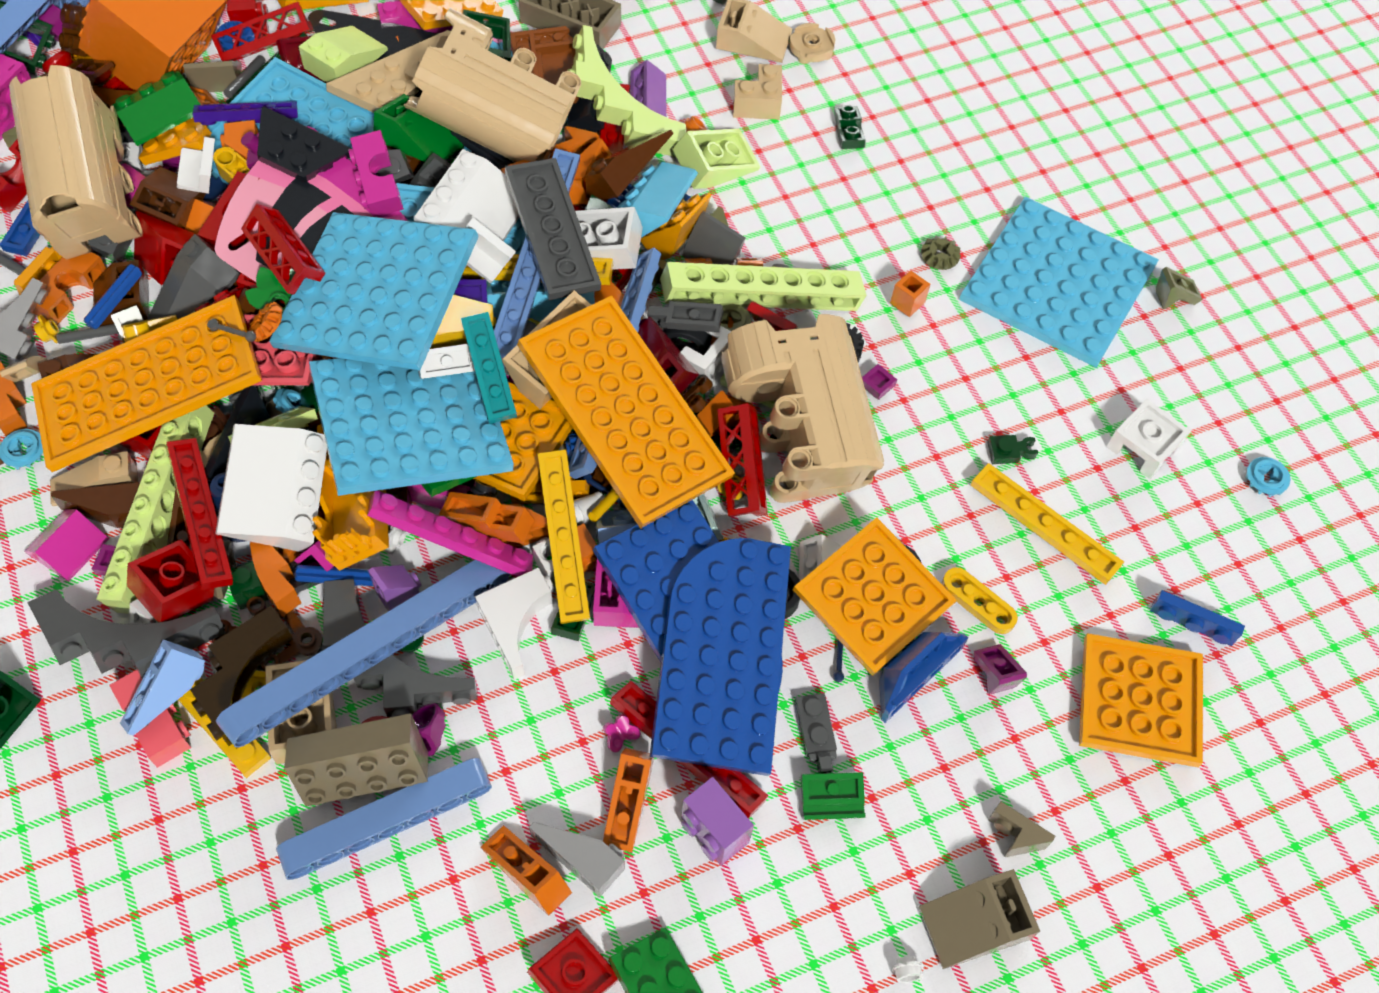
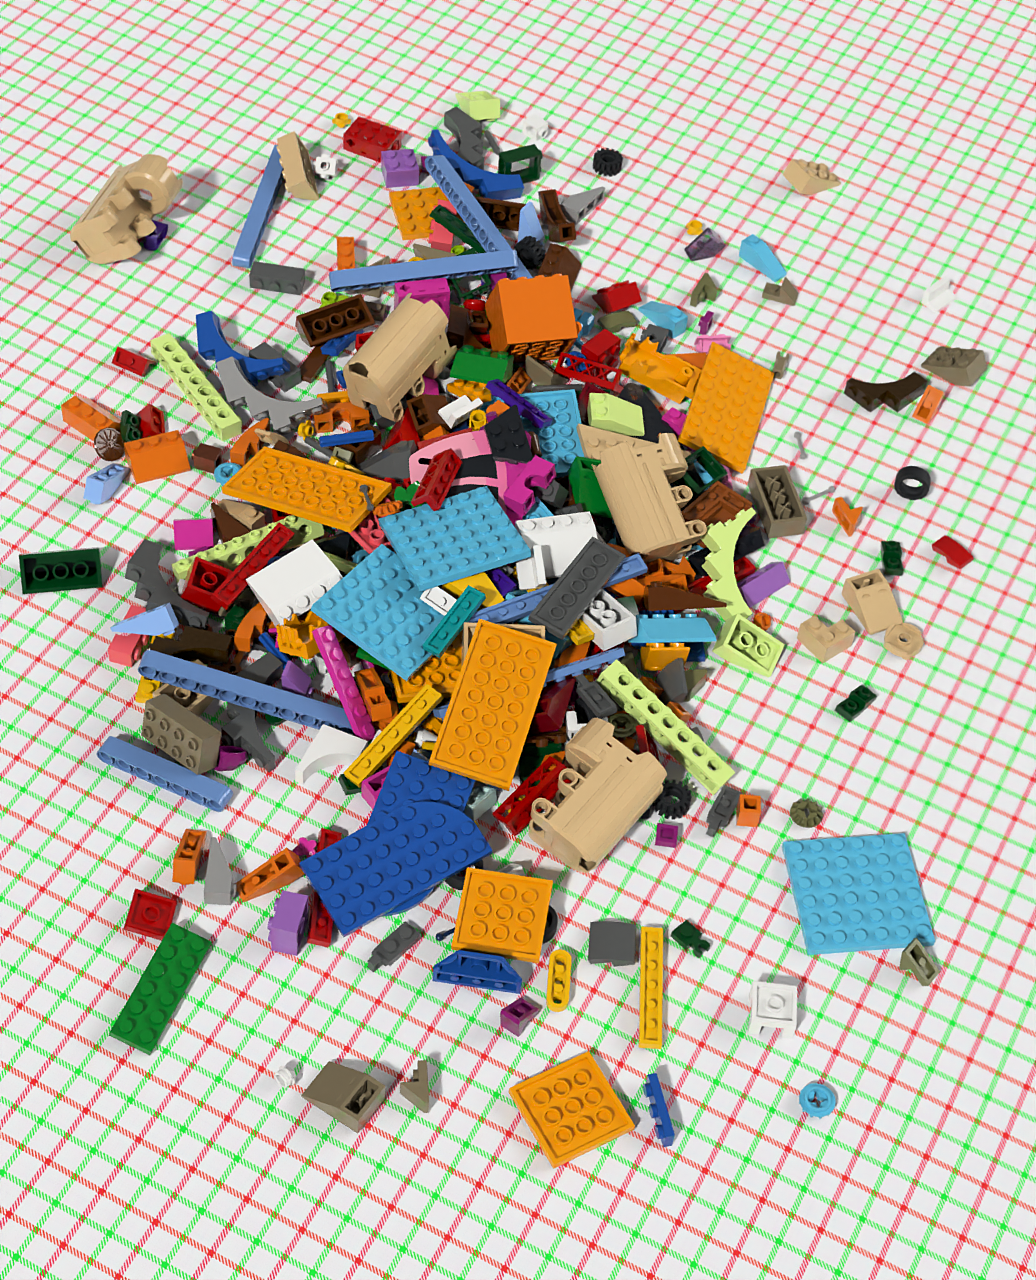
camera: 50 degrees right, 10 degrees down
green plate [801,772,866,820] -> none
none -> dark grey slope [588,921,637,967]
none -> dark grey hinge [706,785,743,838]

